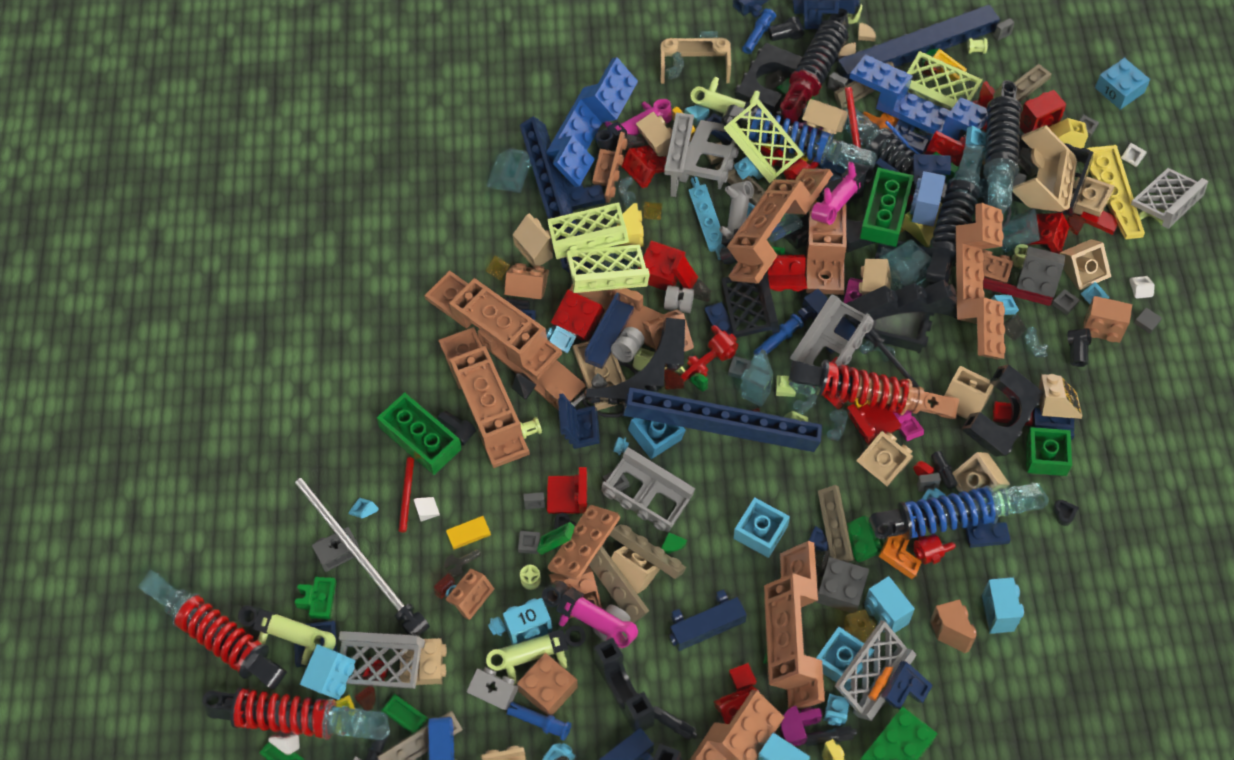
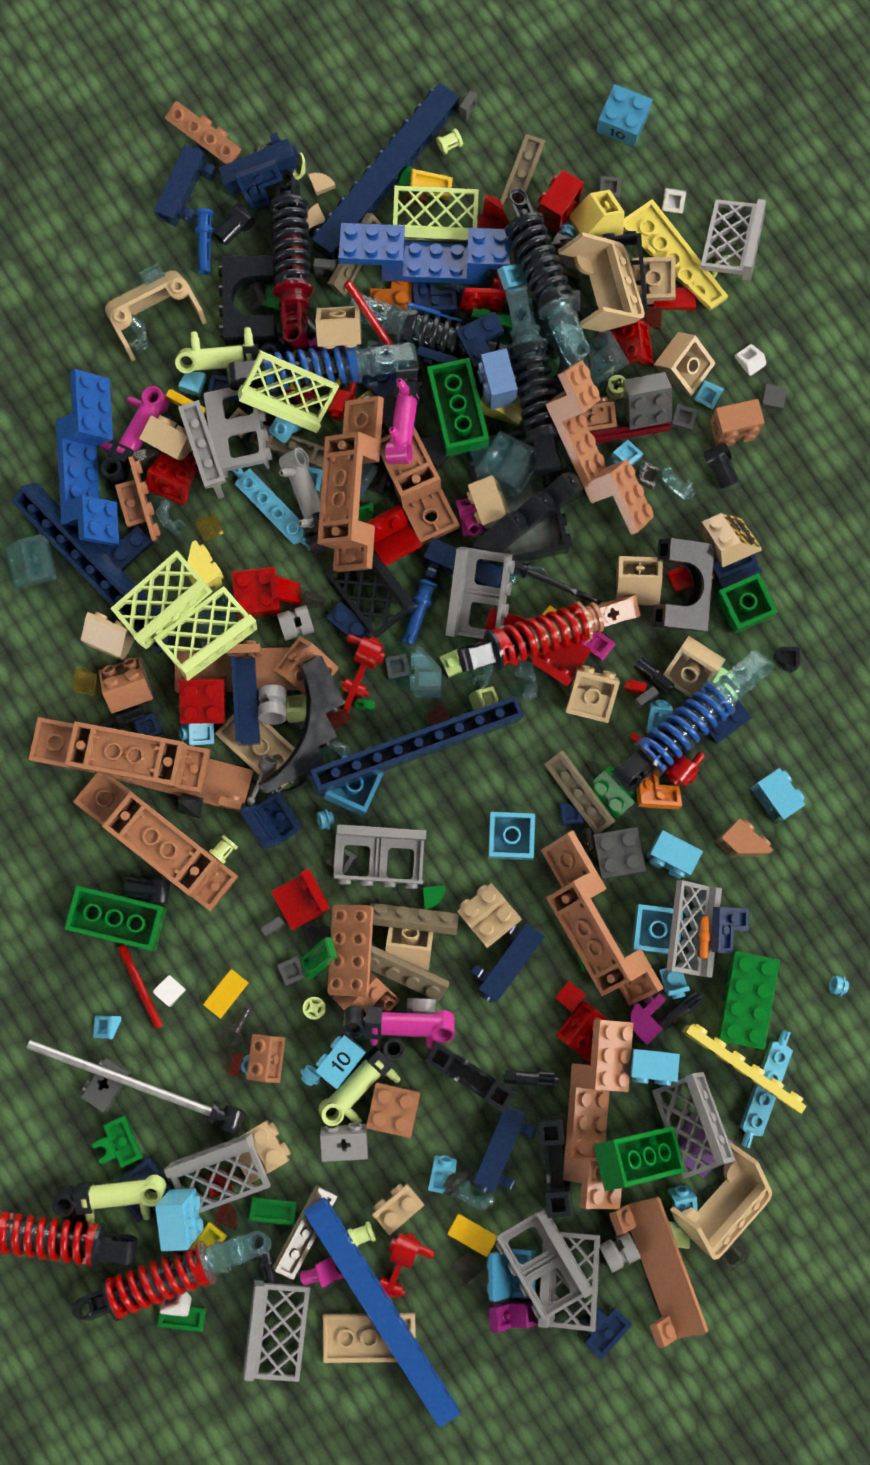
camera: 30 degrees left, 20 degrees up
blue pin [507,702,571,741] -> none
clear yellow brick [844,609,876,643] -> none
none -> tan plate [457,883,522,948]

